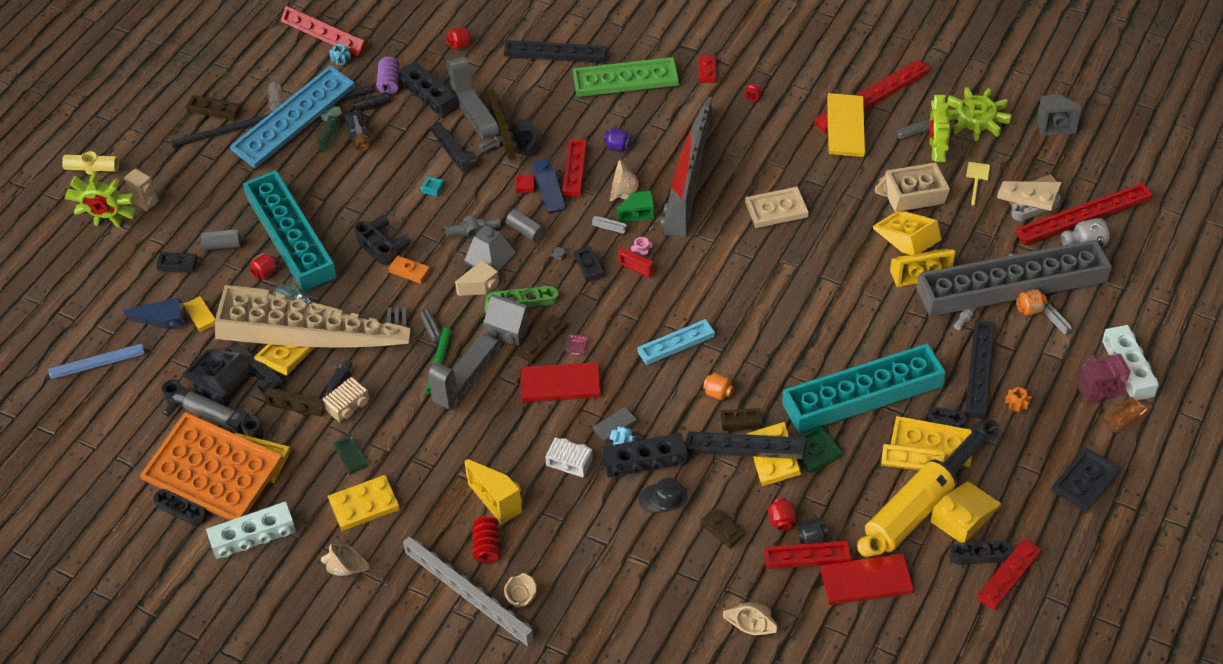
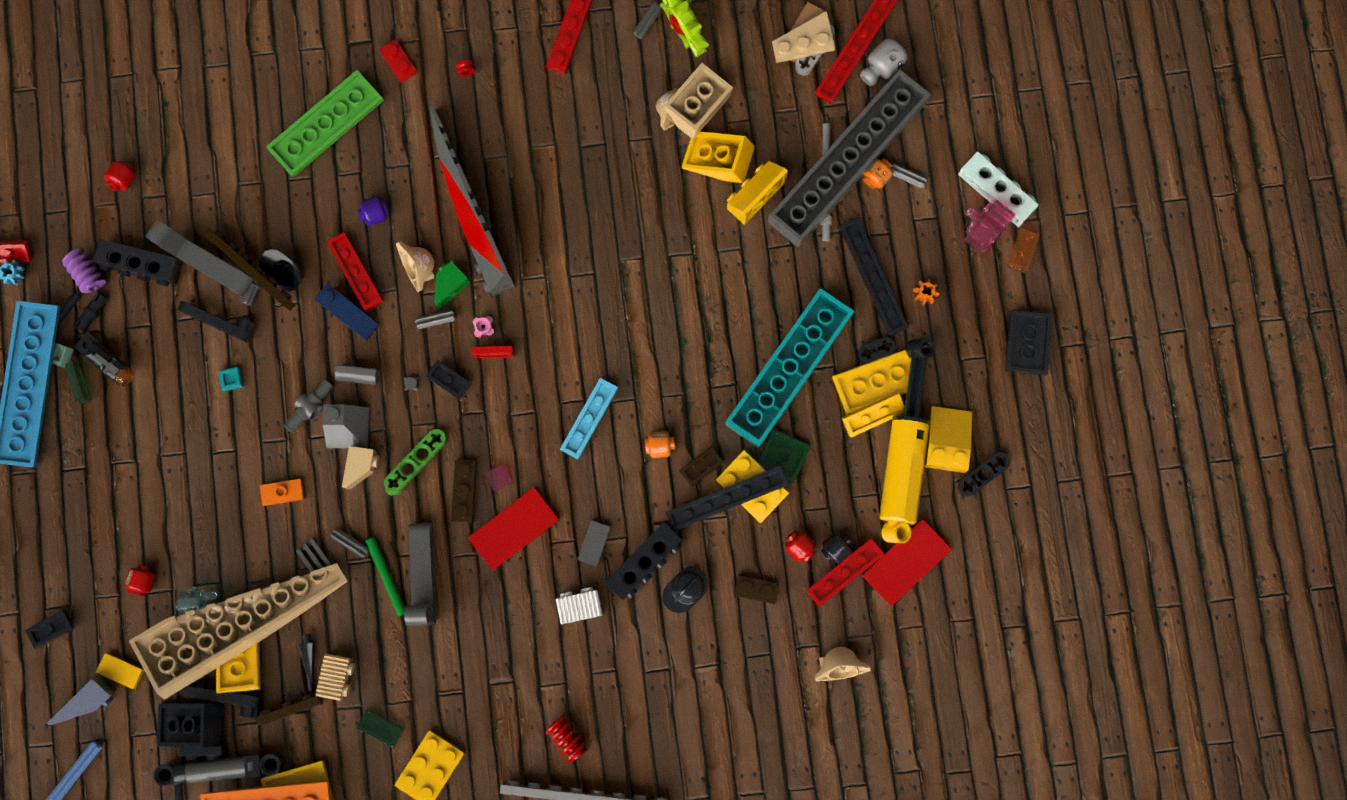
camera: 30 degrees left, 30 degrees up
dark grey brick [201,229,241,251] -> none
teal brick [243,170,337,292] -> none
black piece [354,214,411,266] -> none
yellow slope [465,459,523,525] -> none
slope [484,294,529,346] -> none
black plate [504,40,606,63] -> none
tan hair [504,573,537,607] -> none
red tile [516,175,534,193] -> none
medium azure gear [609,426,636,445] -> none
tan plate [745,187,808,228] -> none
yellow tile [827,93,865,157] -> none
light yellow piece [966,162,990,205] -> none
red plate [977,538,1042,611] -> none

